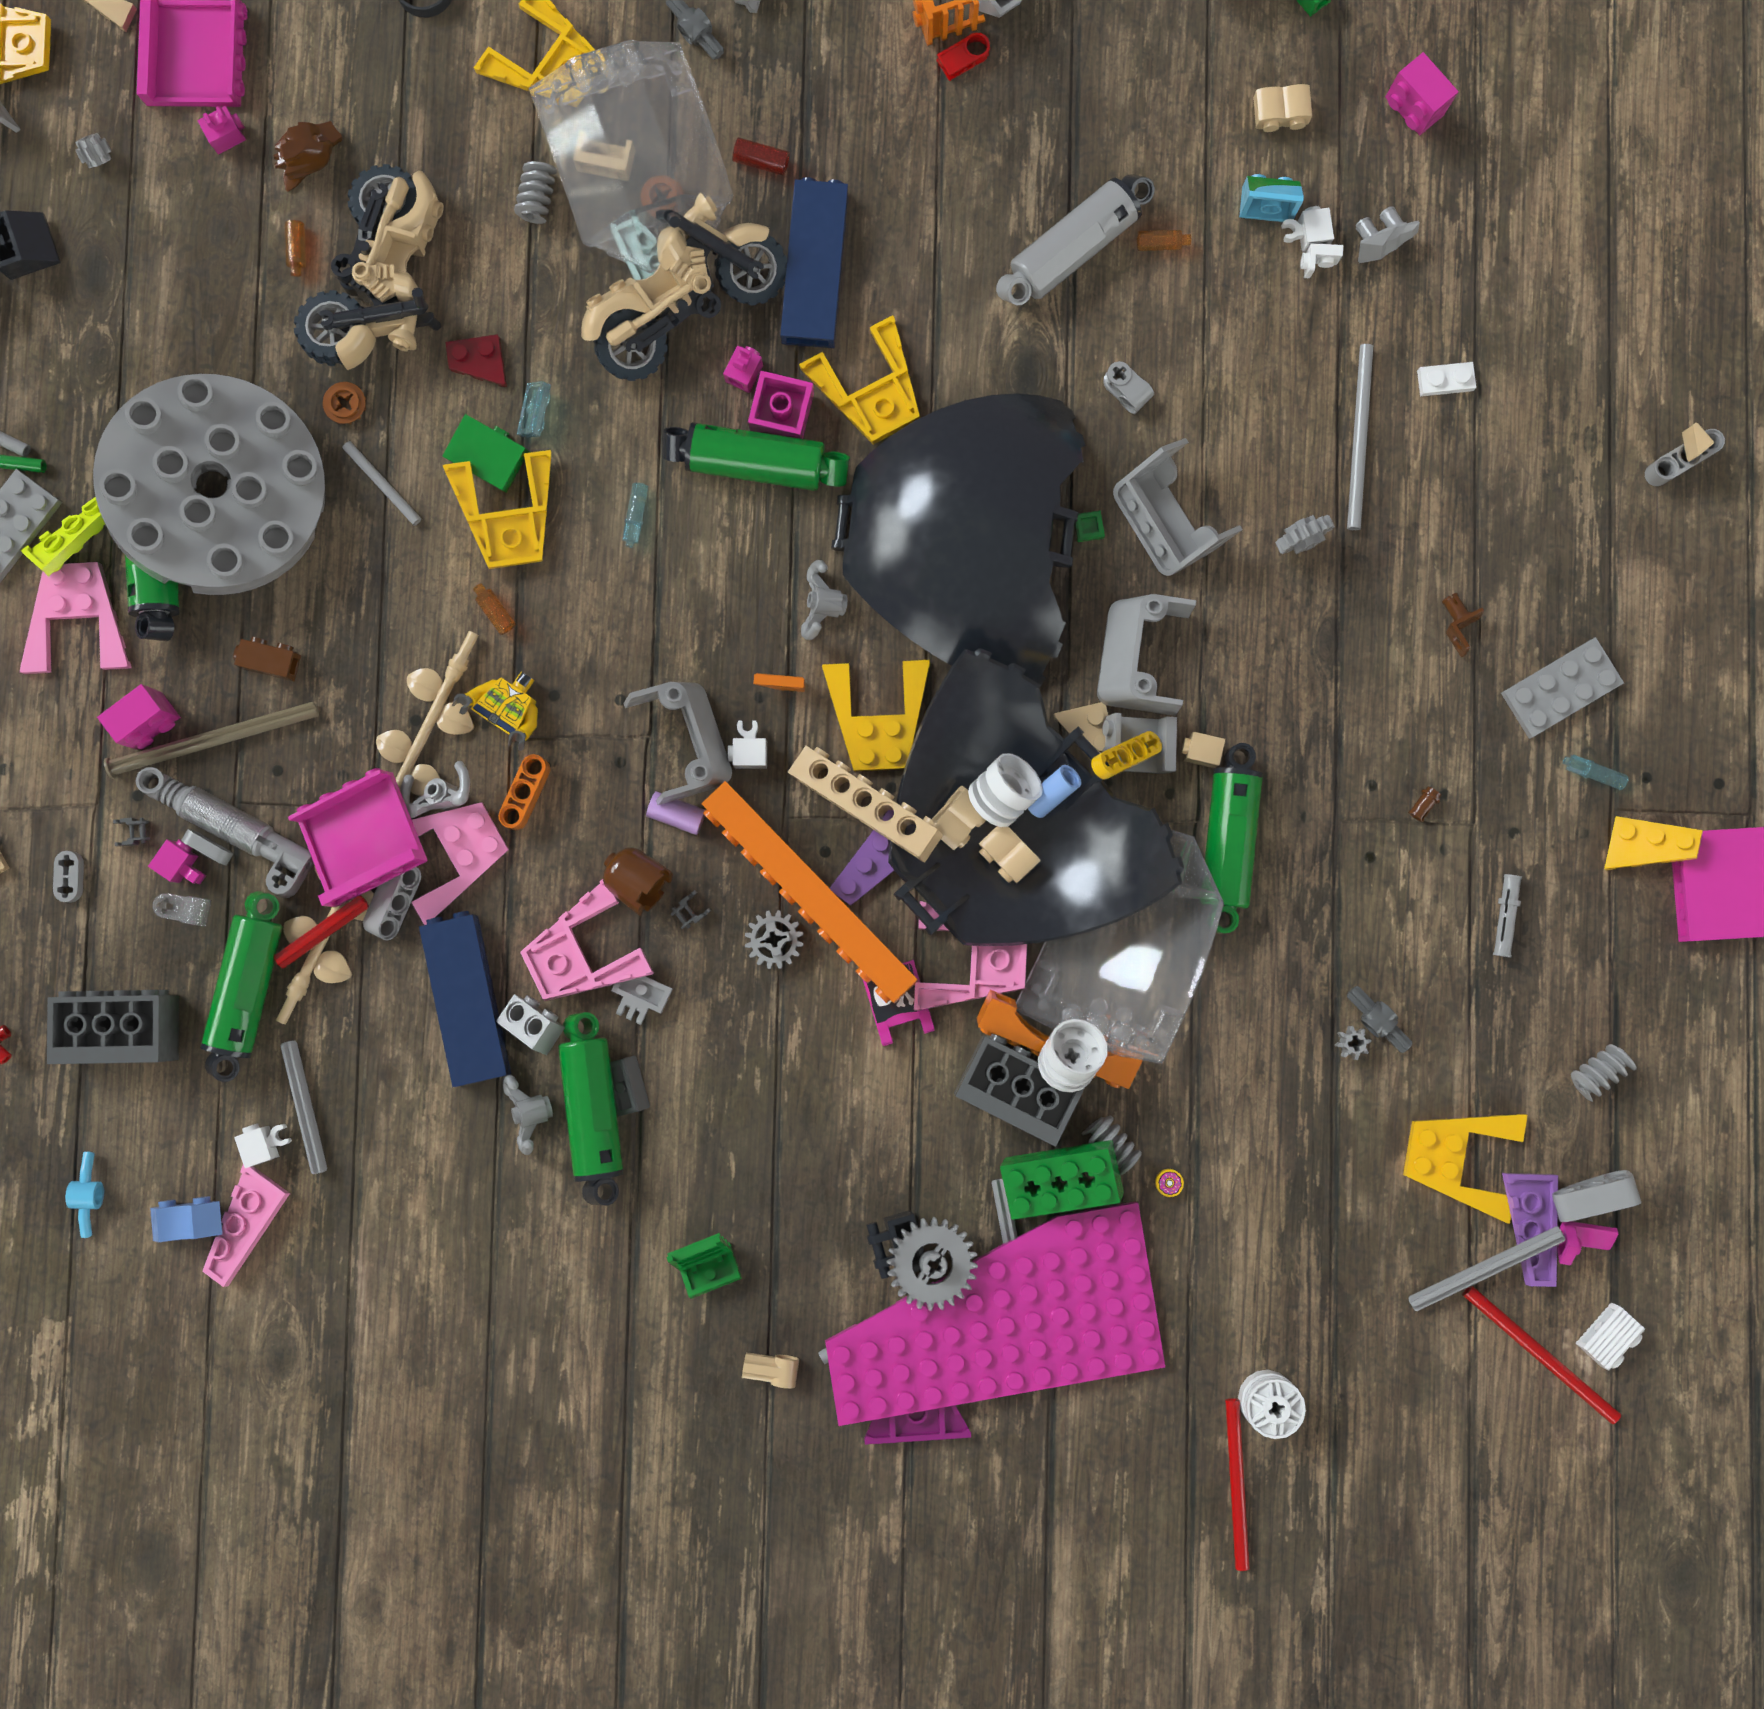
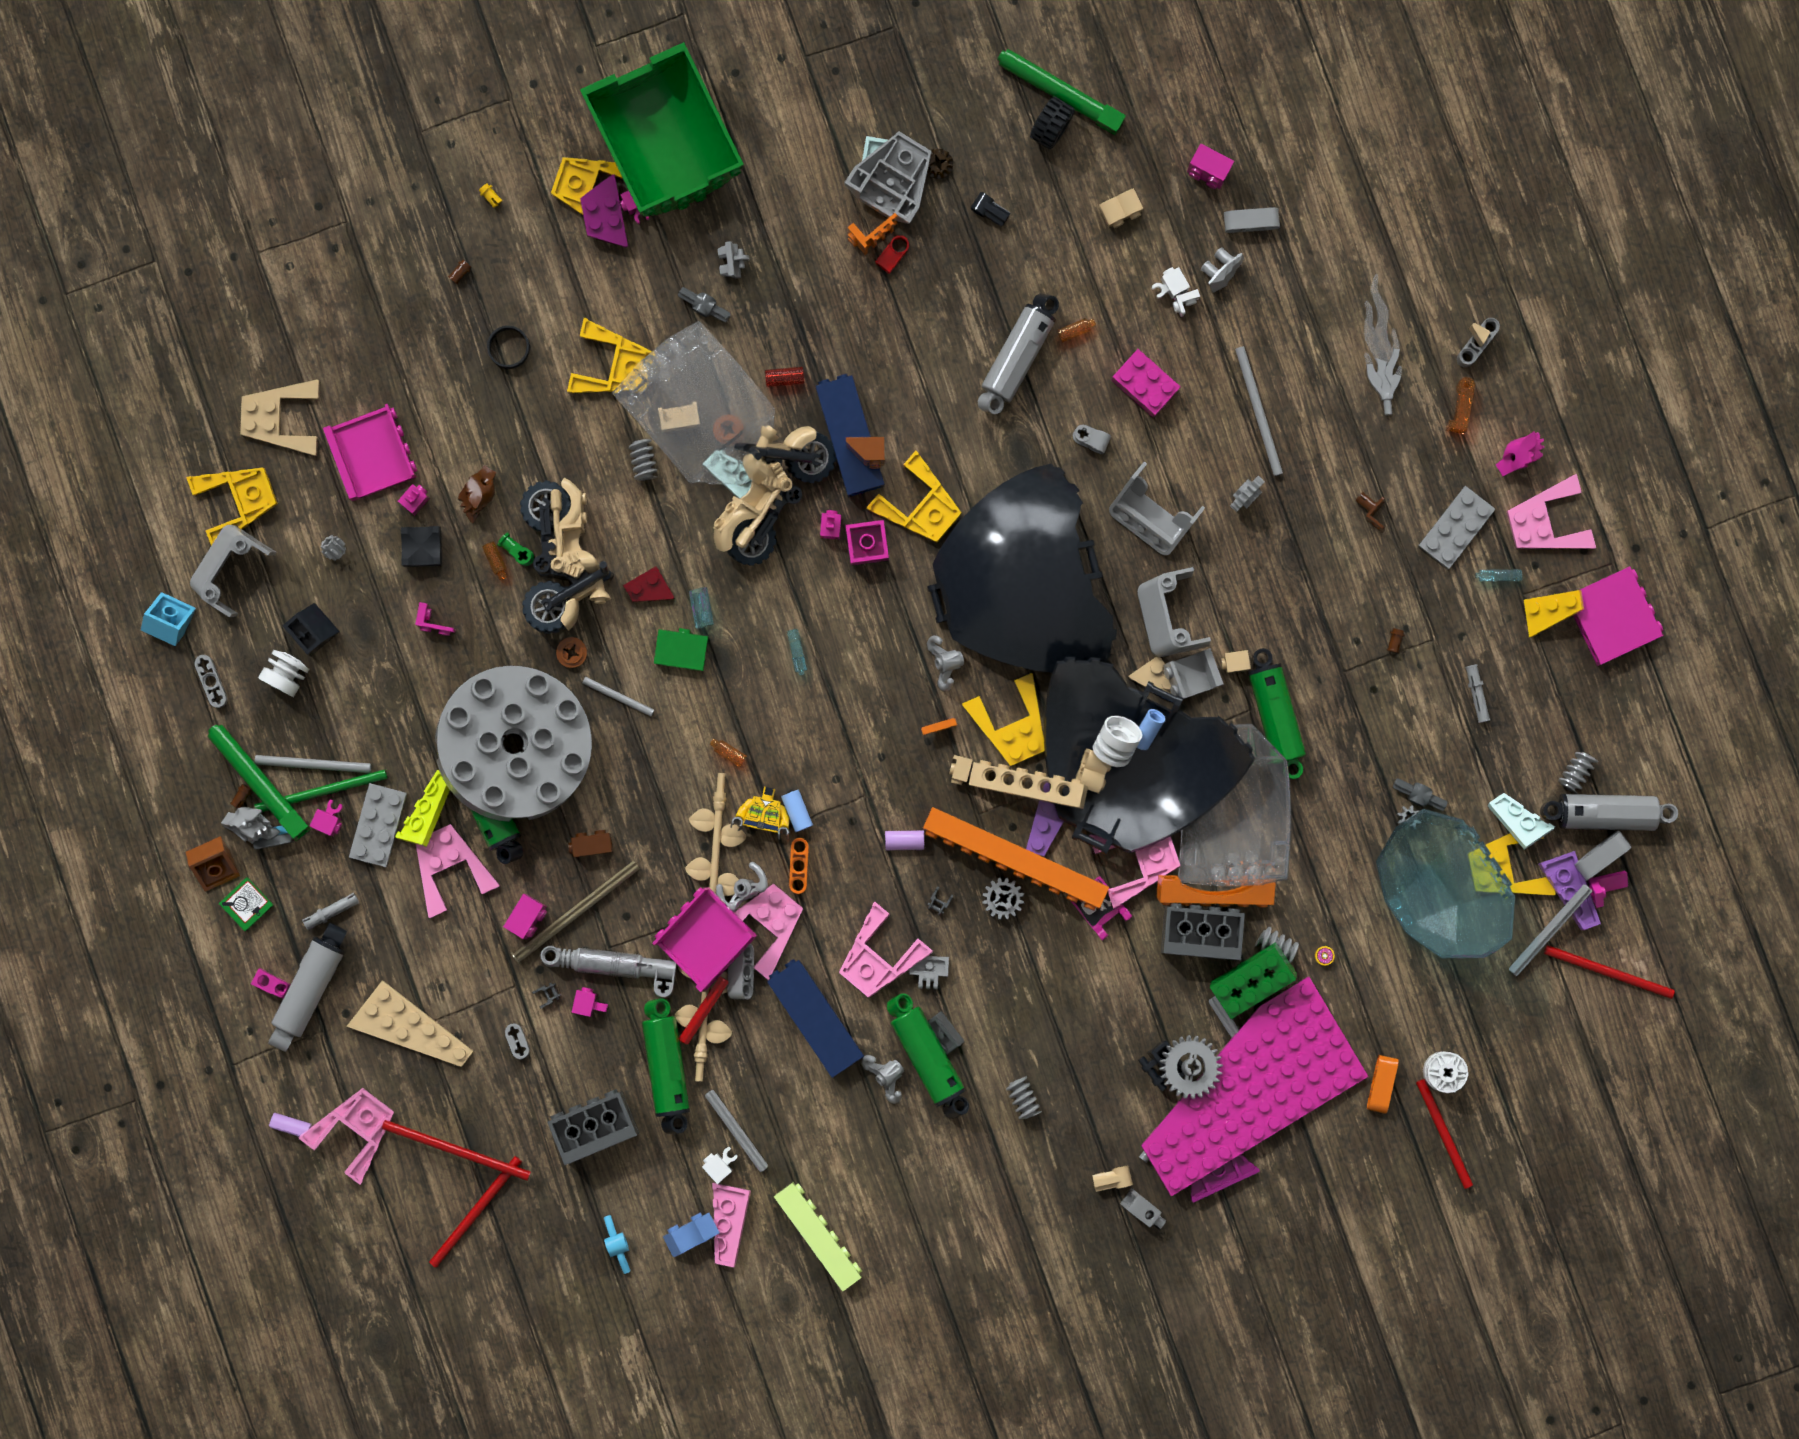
camera: 25 degrees left, 0 degrees up
clear piece [153,894,212,927] -> none
light grey beam [181,828,233,865] -> none
yellow wing [443,450,551,569] -> none
light grey brick [496,994,565,1055] -> none
reddish brown cylinder [603,847,673,916] -> none
light grey windscreen [624,682,732,805] -> none
green piece [662,422,850,491] -> none
green plate [666,1233,742,1299] -> none
white brick [728,721,767,769] -> none
tan brick [979,826,1041,884] -> none
white wheel [1038,1019,1107,1092] -> none
green tile [1075,510,1105,542] -> none
yellow beam [1091,731,1162,779] -> none
medium azure slope [1239,174,1304,222] -> none
white plate [1417,362,1476,396] -> none
white brick [1576,1303,1645,1371] -> none
none -> black brick [401,526,442,567]
none -> dark pink bracket [415,602,456,636]
none -> green connector [497,532,535,566]
none -> yellowish green brick [774,1182,862,1291]
none -> light blue pin [781,790,813,832]
none -> dark orange slope [846,437,885,469]
none -> tan brick [949,755,972,785]
none -> black piece [970,192,1011,227]
none -> light grey piece [1006,1076,1042,1119]
none -> dark pink brick [1111,349,1181,418]
none -> light grey torso [1120,1189,1166,1229]
none -> light grey beam [1224,207,1280,233]
none -> piece [1364,274,1402,415]
none -> orange beam [1367,1055,1398,1114]
none -> clear light blue windscreen [1376,809,1515,958]
none -> clear orange leg [1445,377,1475,434]
none -> light aqua wing [1488,793,1555,850]
none -> dark pink piece [1496,432,1544,477]
none -> bright pink wing [1507,474,1596,549]
none -> light grey piece [1540,794,1678,831]

